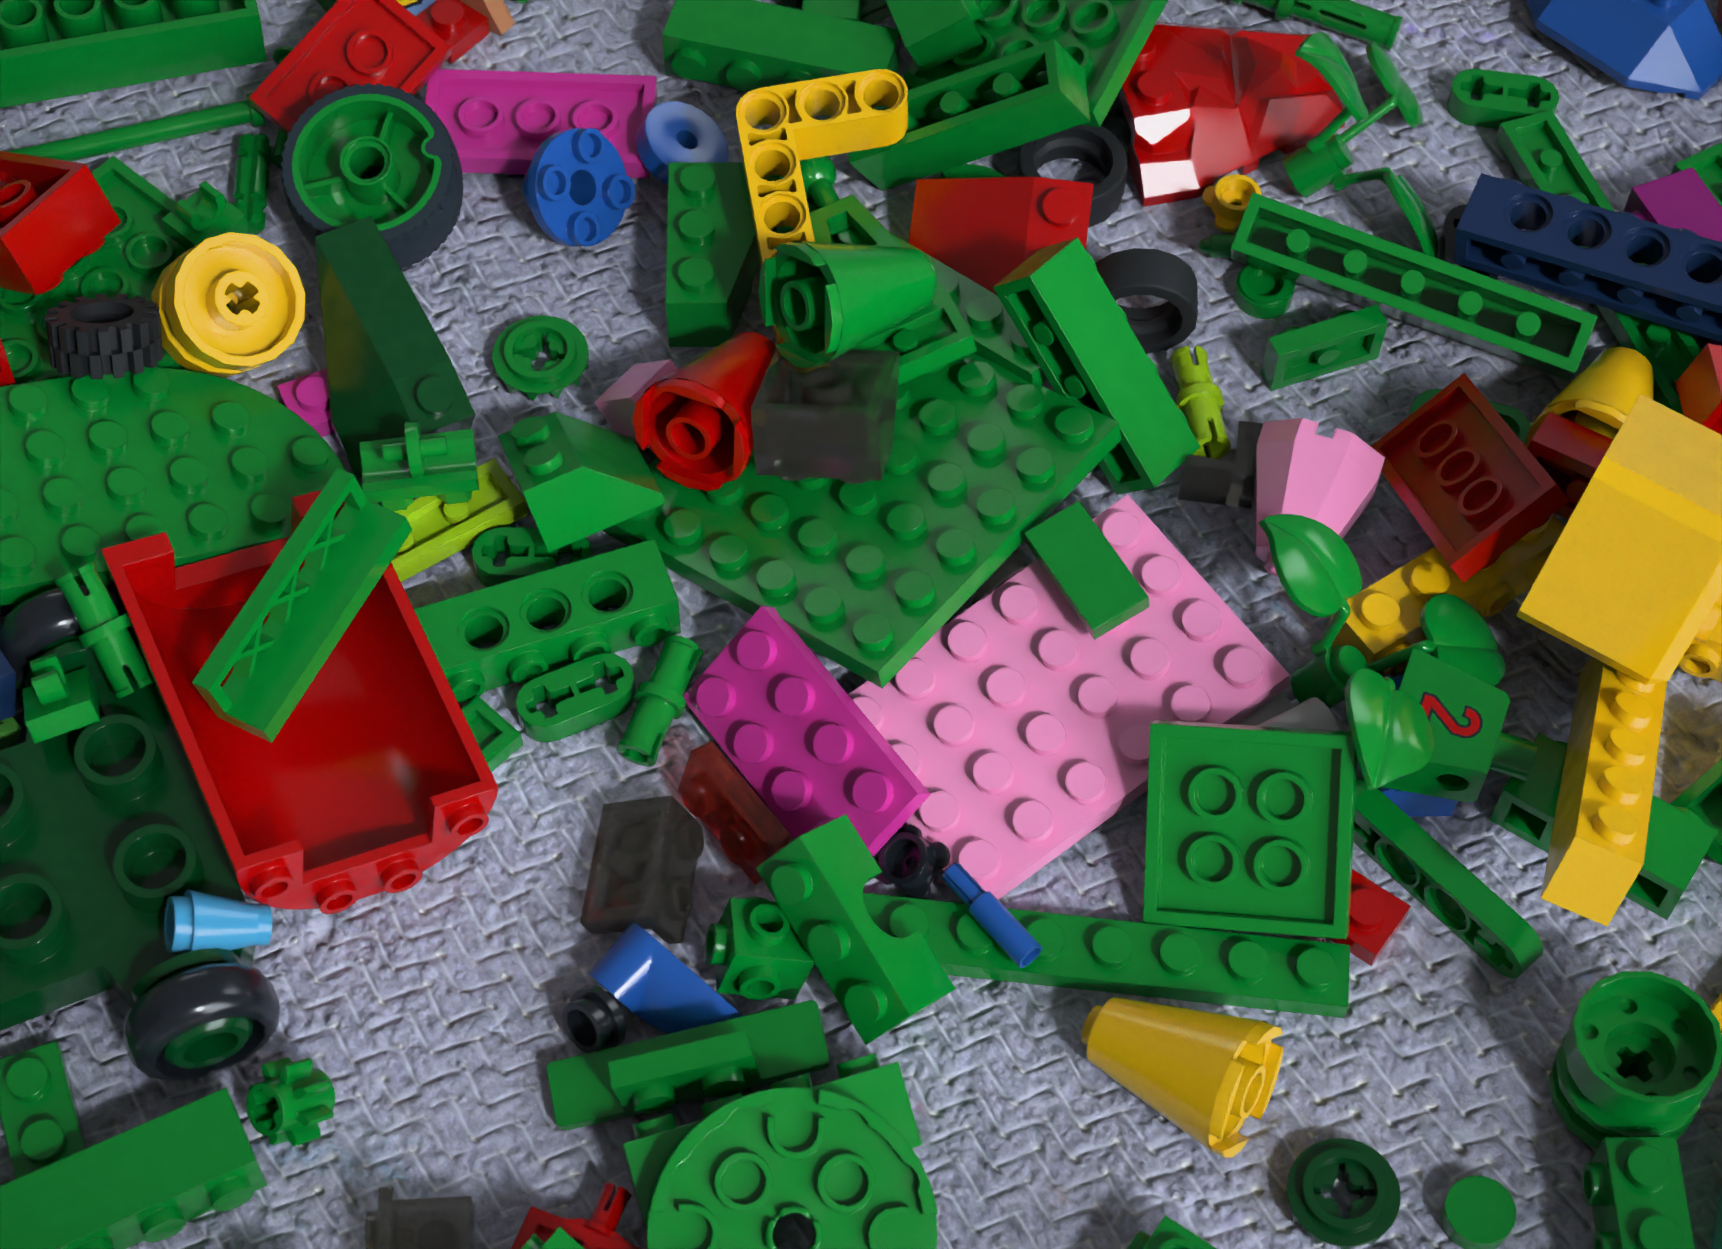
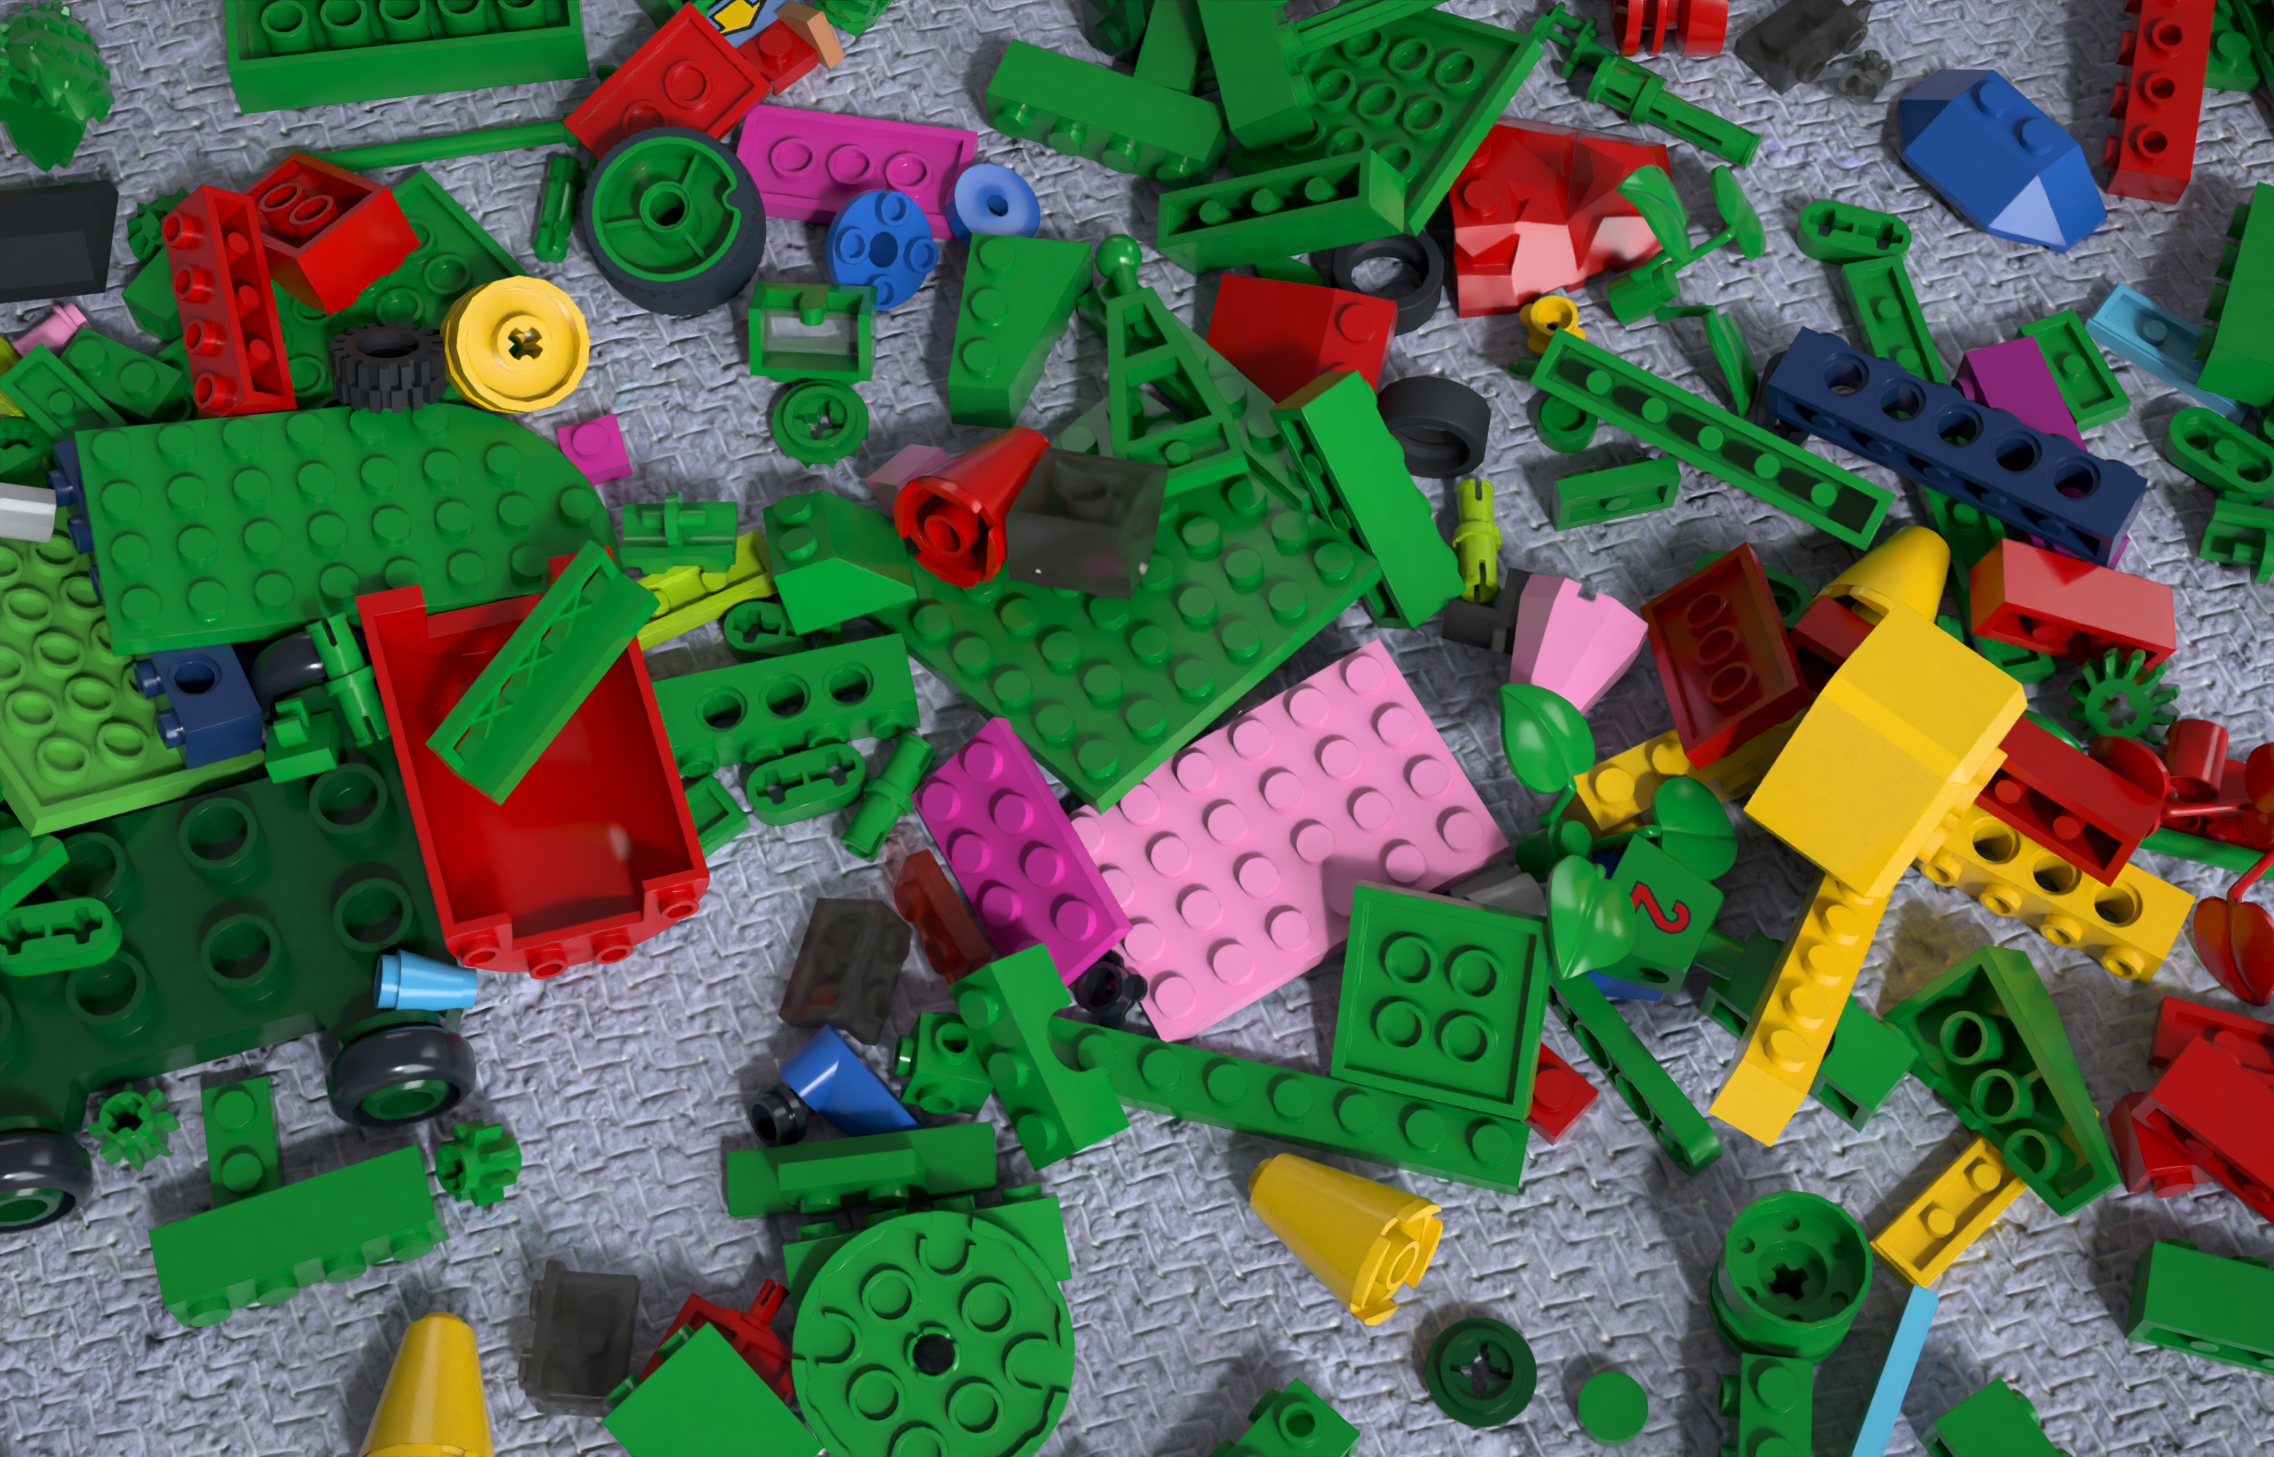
camera: 10 degrees right, 5 degrees up
green tile [162,181,250,250] -> none
dark green wedge [314,216,476,479] -> none
yellow beam [736,69,908,374] -> none
green cone [759,241,937,369] -> none
blue pin [942,863,1042,968] -> none
green tile [1024,501,1150,640] -> none
none -> green window [748,281,878,385]

